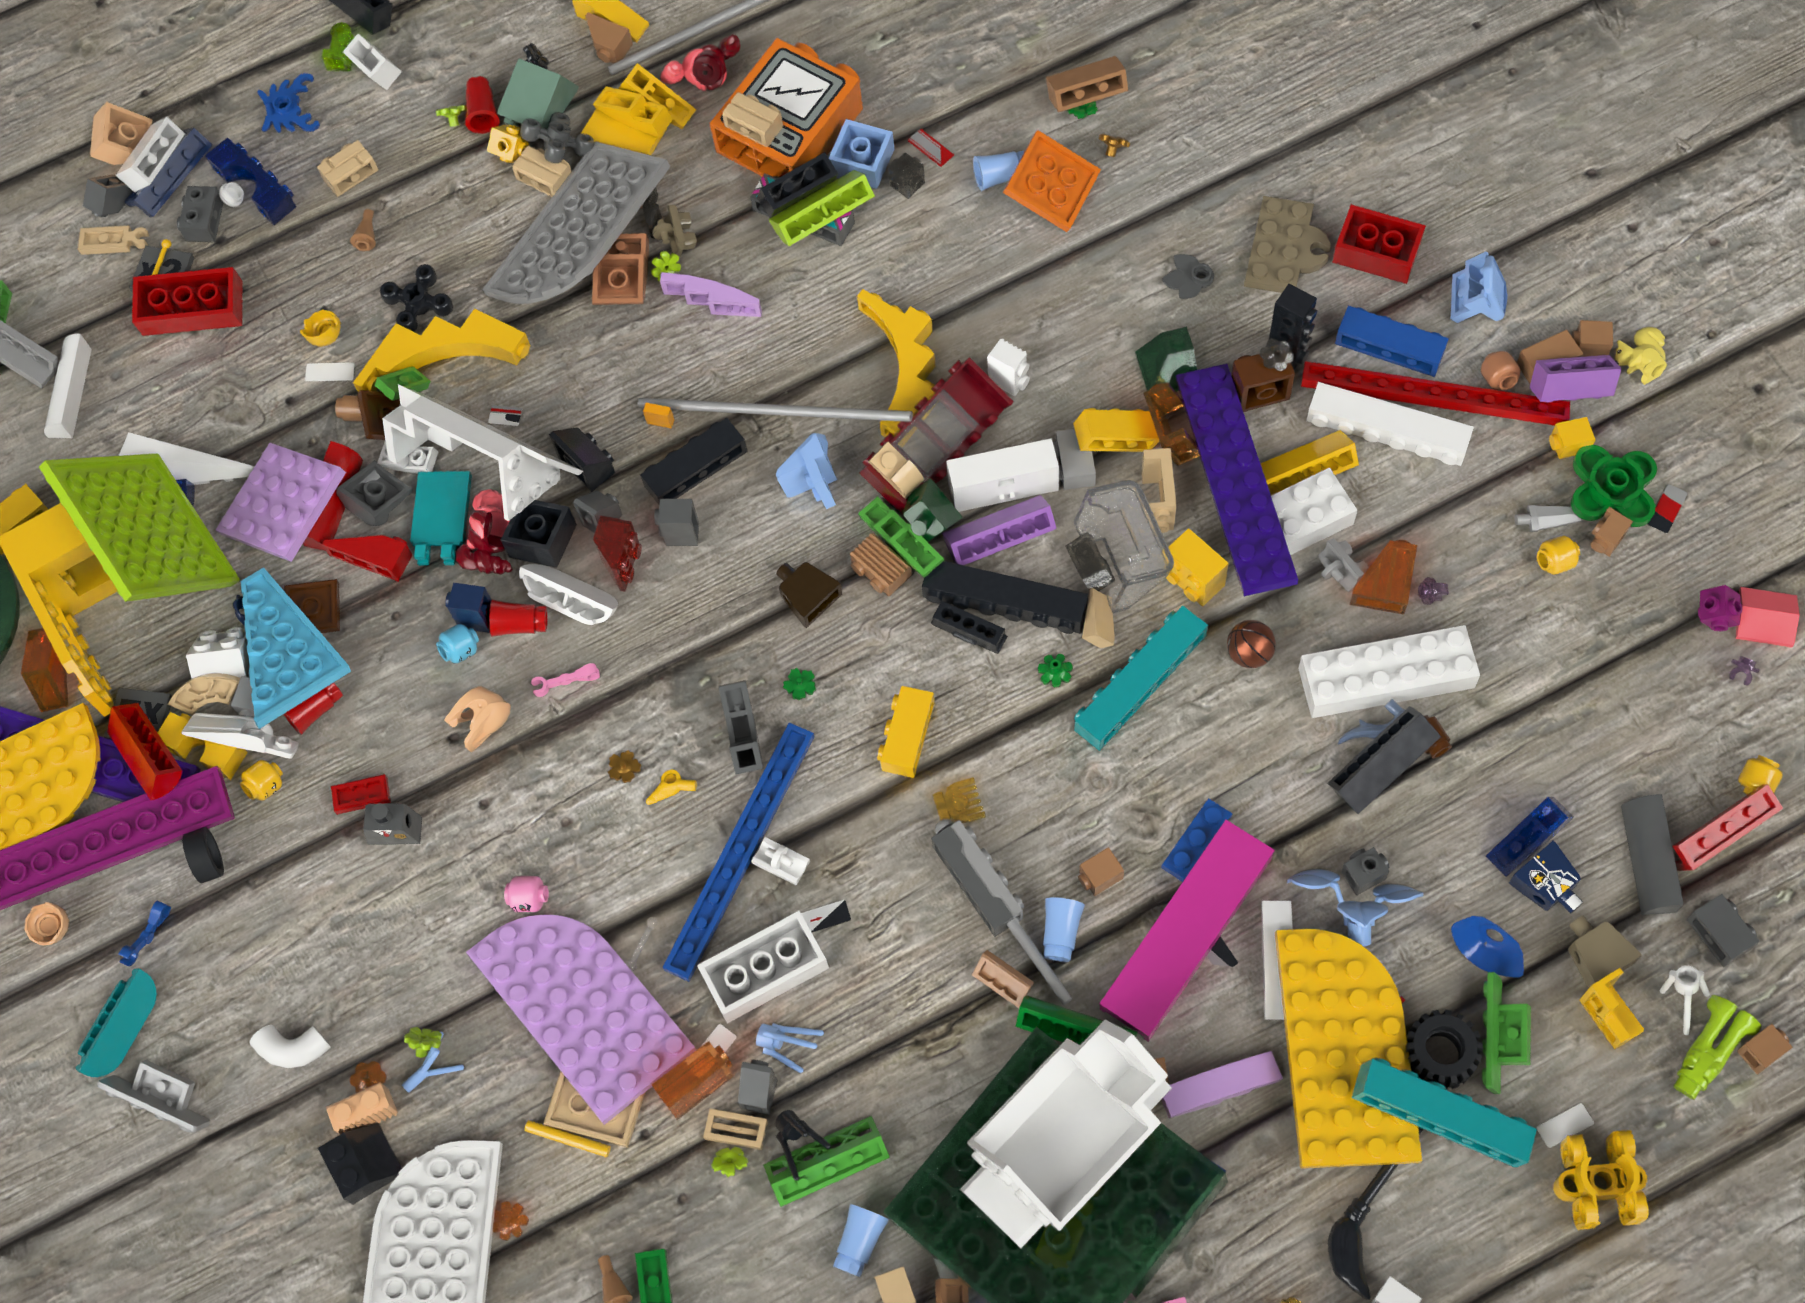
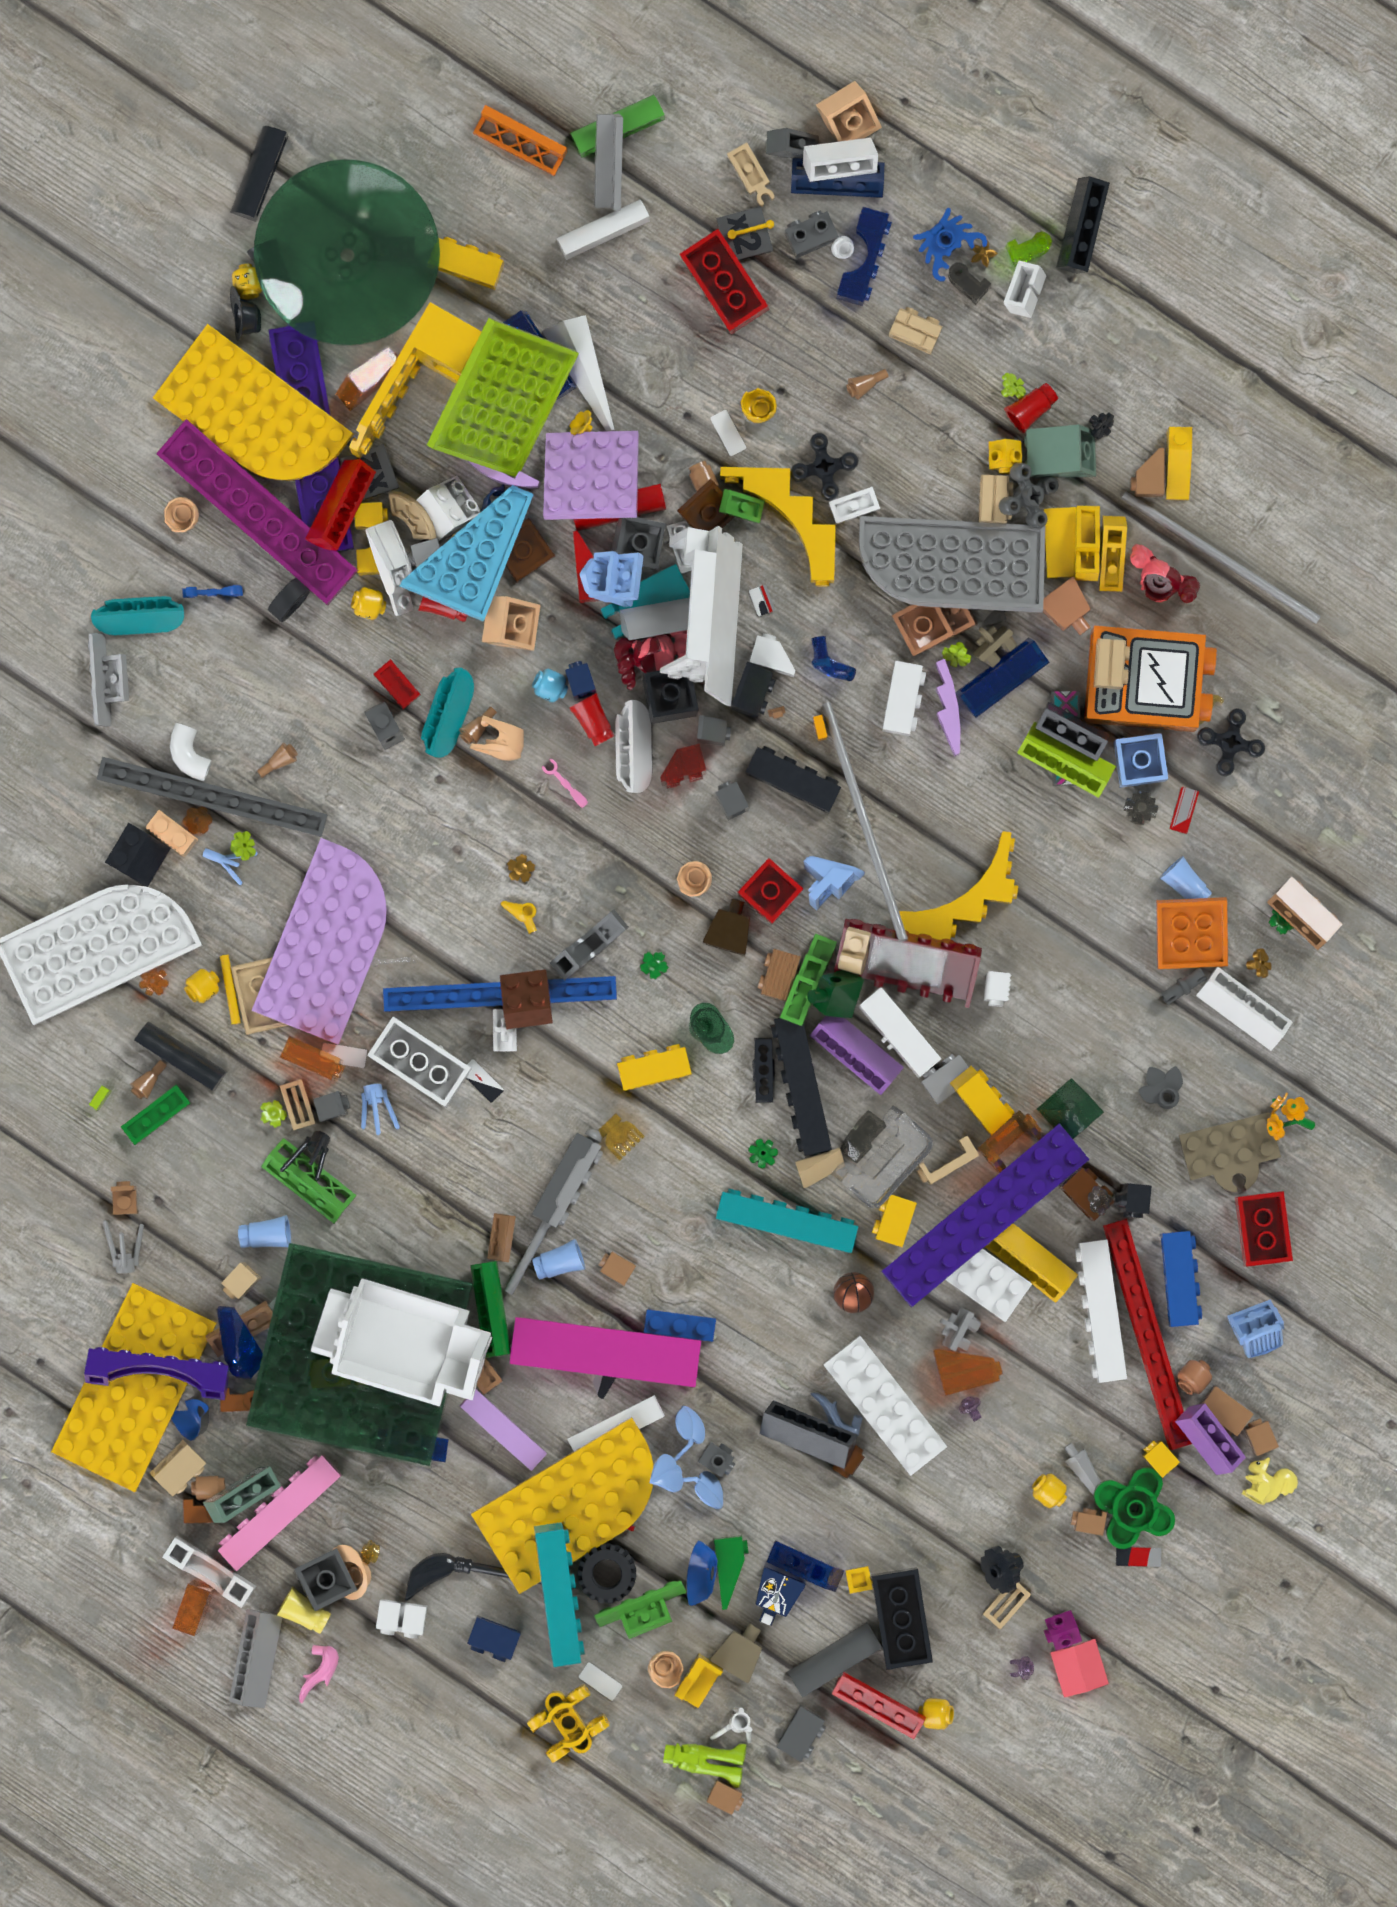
camera: 55 degrees right, 20 degrees up
bright pink head [504,876,549,912] -> none
none -> dark grey plate [97,757,328,837]
none -> black brick [134,1022,227,1091]
none -> yellow head [184,969,220,1003]
none -> medium nougat cone [257,743,298,778]
none -> teal brick [421,668,474,758]
none -> medium nougat cone [459,707,497,745]
none -> dark blue piece [467,1616,521,1662]
none -> lavender slope [468,461,541,489]
none -> light nougat slope [482,596,541,651]
none -> copper brick [500,969,553,1029]
none -> yellow plant [569,410,593,435]
none -> light blue piece [580,551,643,607]
none -> light grey brick [620,598,690,640]
none -> light nougat hair [648,1651,684,1688]
none -> light nougat hair [677,861,712,897]
none -> clear green piece [689,1002,734,1054]
none -> green slope [714,1535,749,1610]
none -> red brick [737,858,803,925]
none -> white slope [750,633,795,677]
none -> medium nougat piece [768,706,786,719]
none -> clear blue arm [811,636,856,681]
none -> white plate [829,487,880,525]
none -> yellow plate [845,1566,873,1594]
none -> black brick [871,1567,933,1670]
none -> white brick [882,661,926,736]
none -> clear smoke leg [948,262,992,305]
none -> clear blue brick [955,637,1050,718]
none -> pearl gold plant [971,239,998,268]
none -> black plant [981,1546,1024,1594]
none -> tan tile [982,1583,1031,1630]
none -> nougat torso [1043,577,1091,636]
none -> dark grey pin [1160,968,1207,1006]
none -> white brick [1196,967,1293,1051]
none -> black gear [1197,708,1265,777]
none -> light orange plant [1267,1092,1315,1140]

